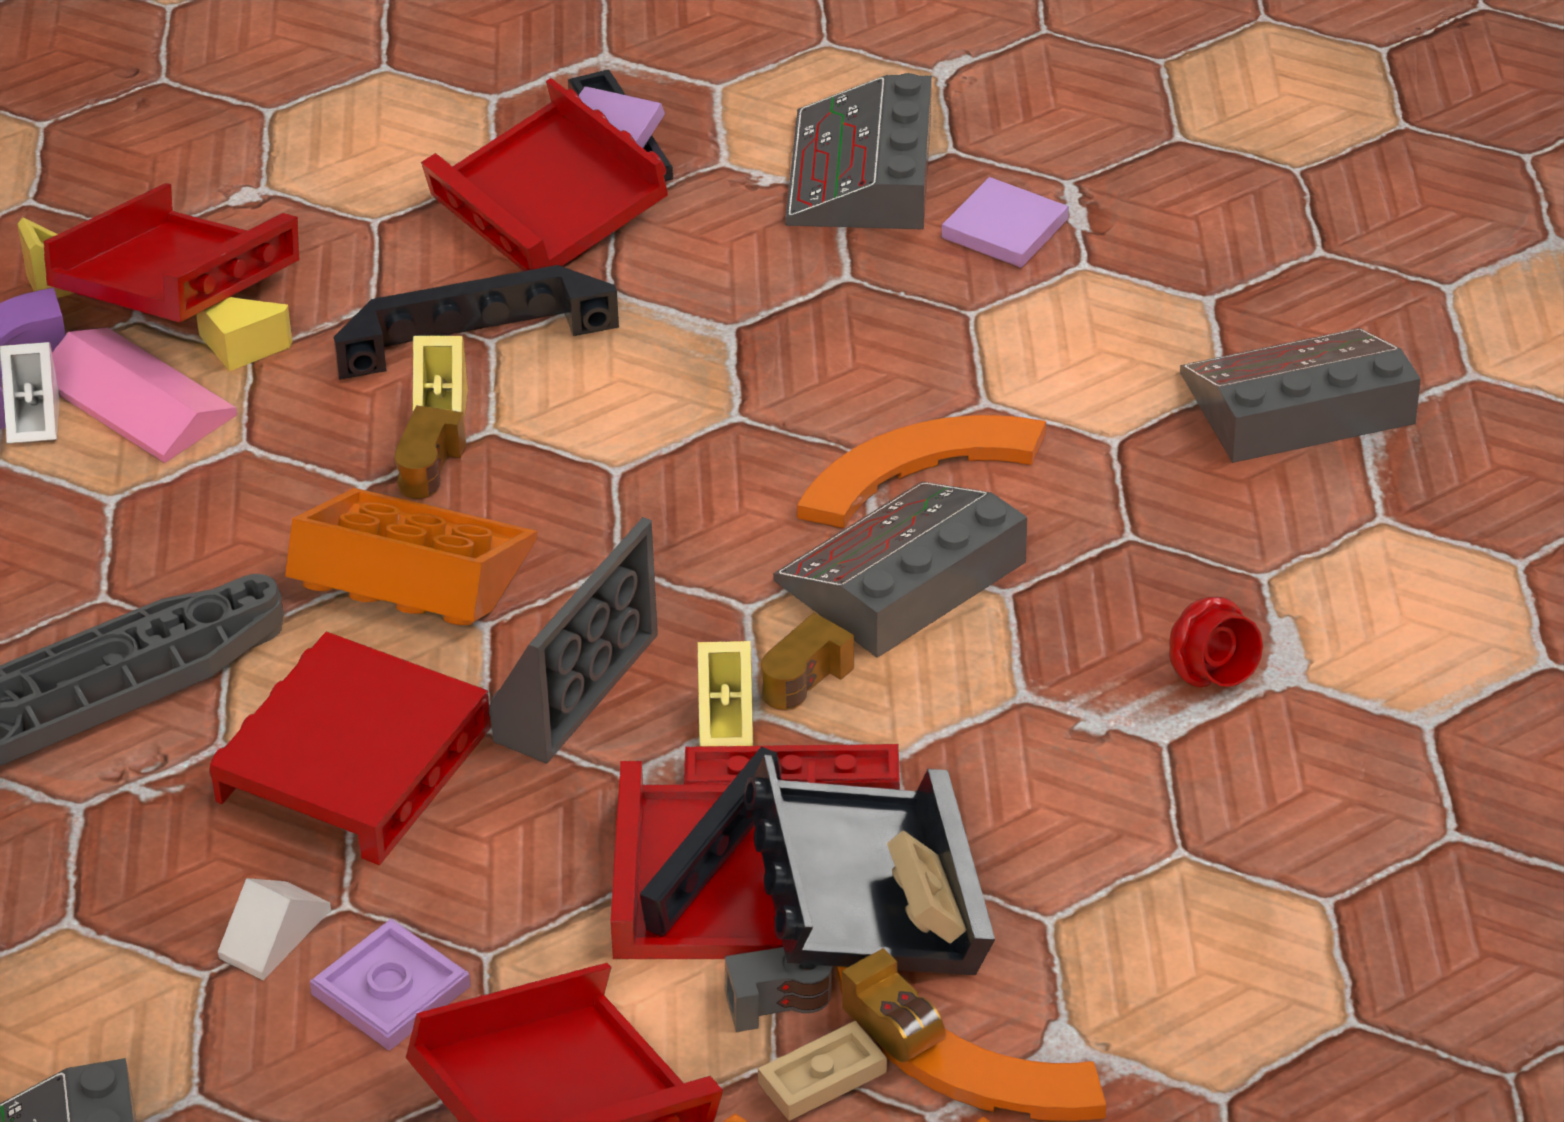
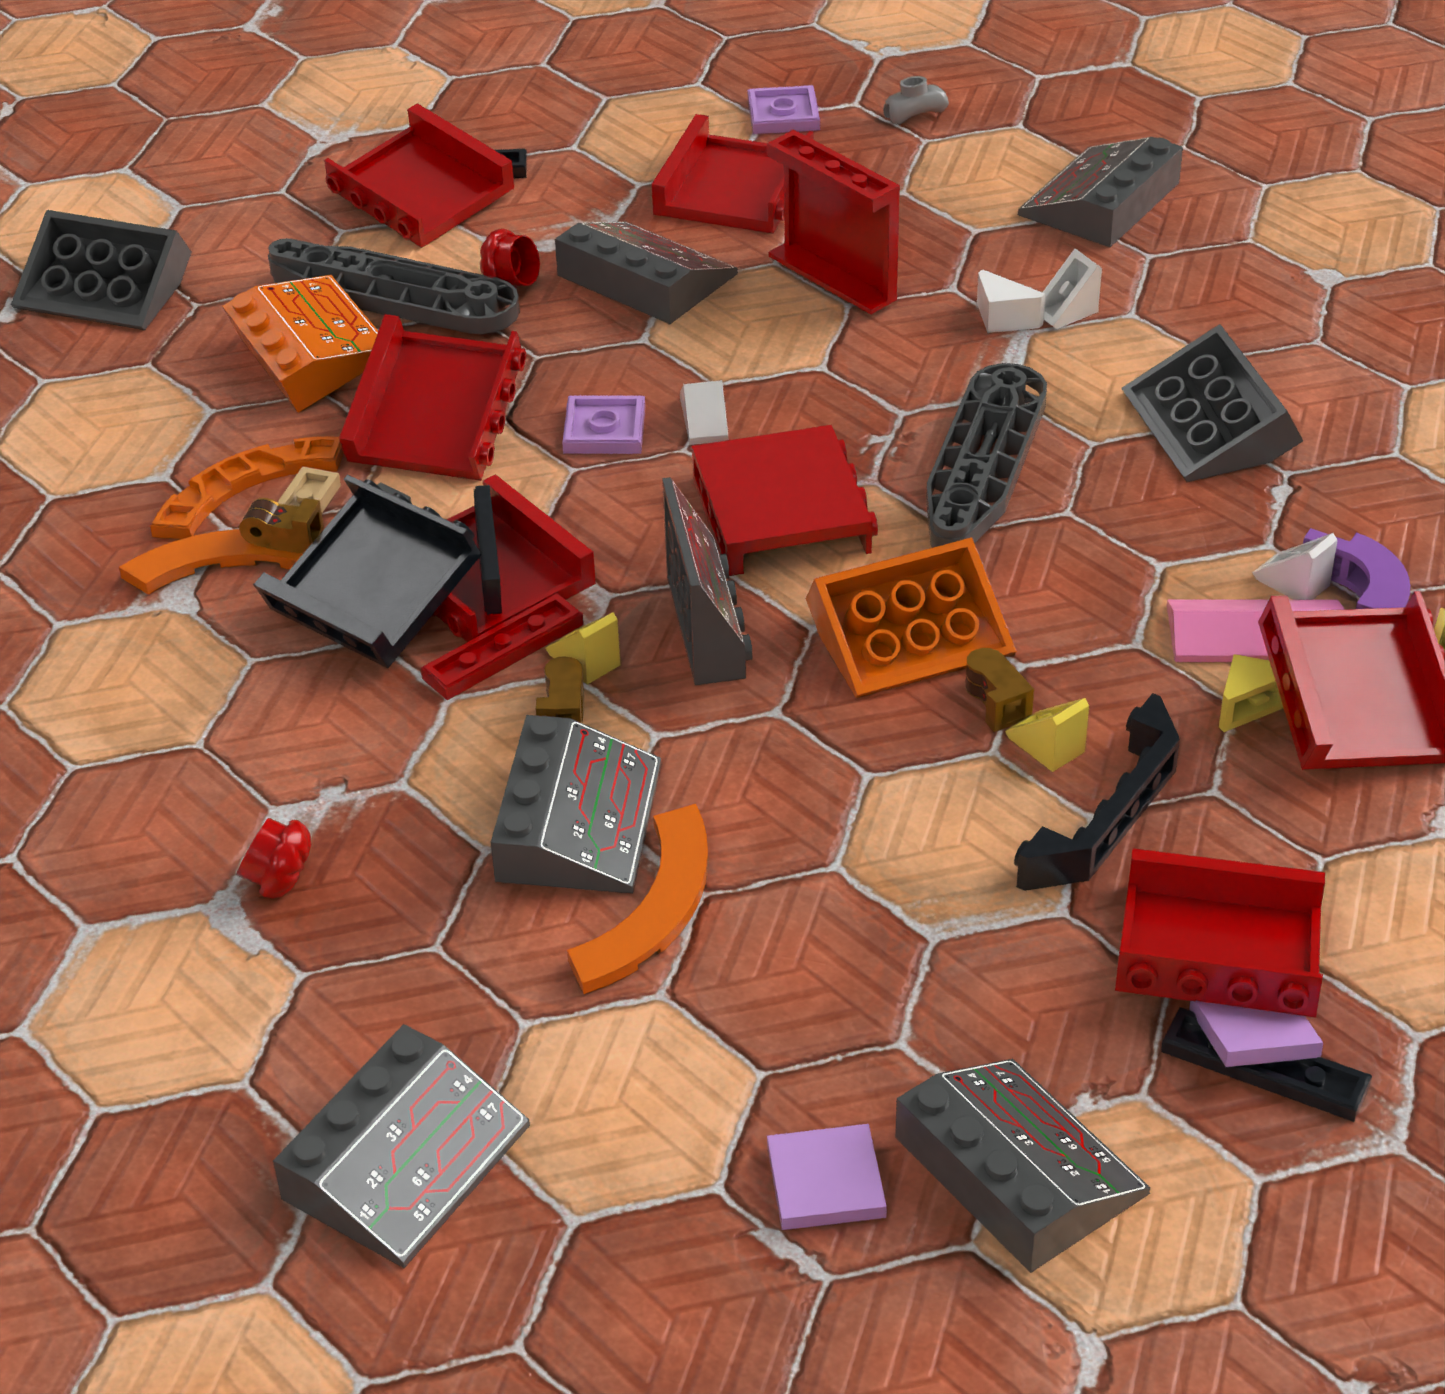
camera: 140 degrees right, 0 degrees up
tan plate [887,830,967,943] -> none

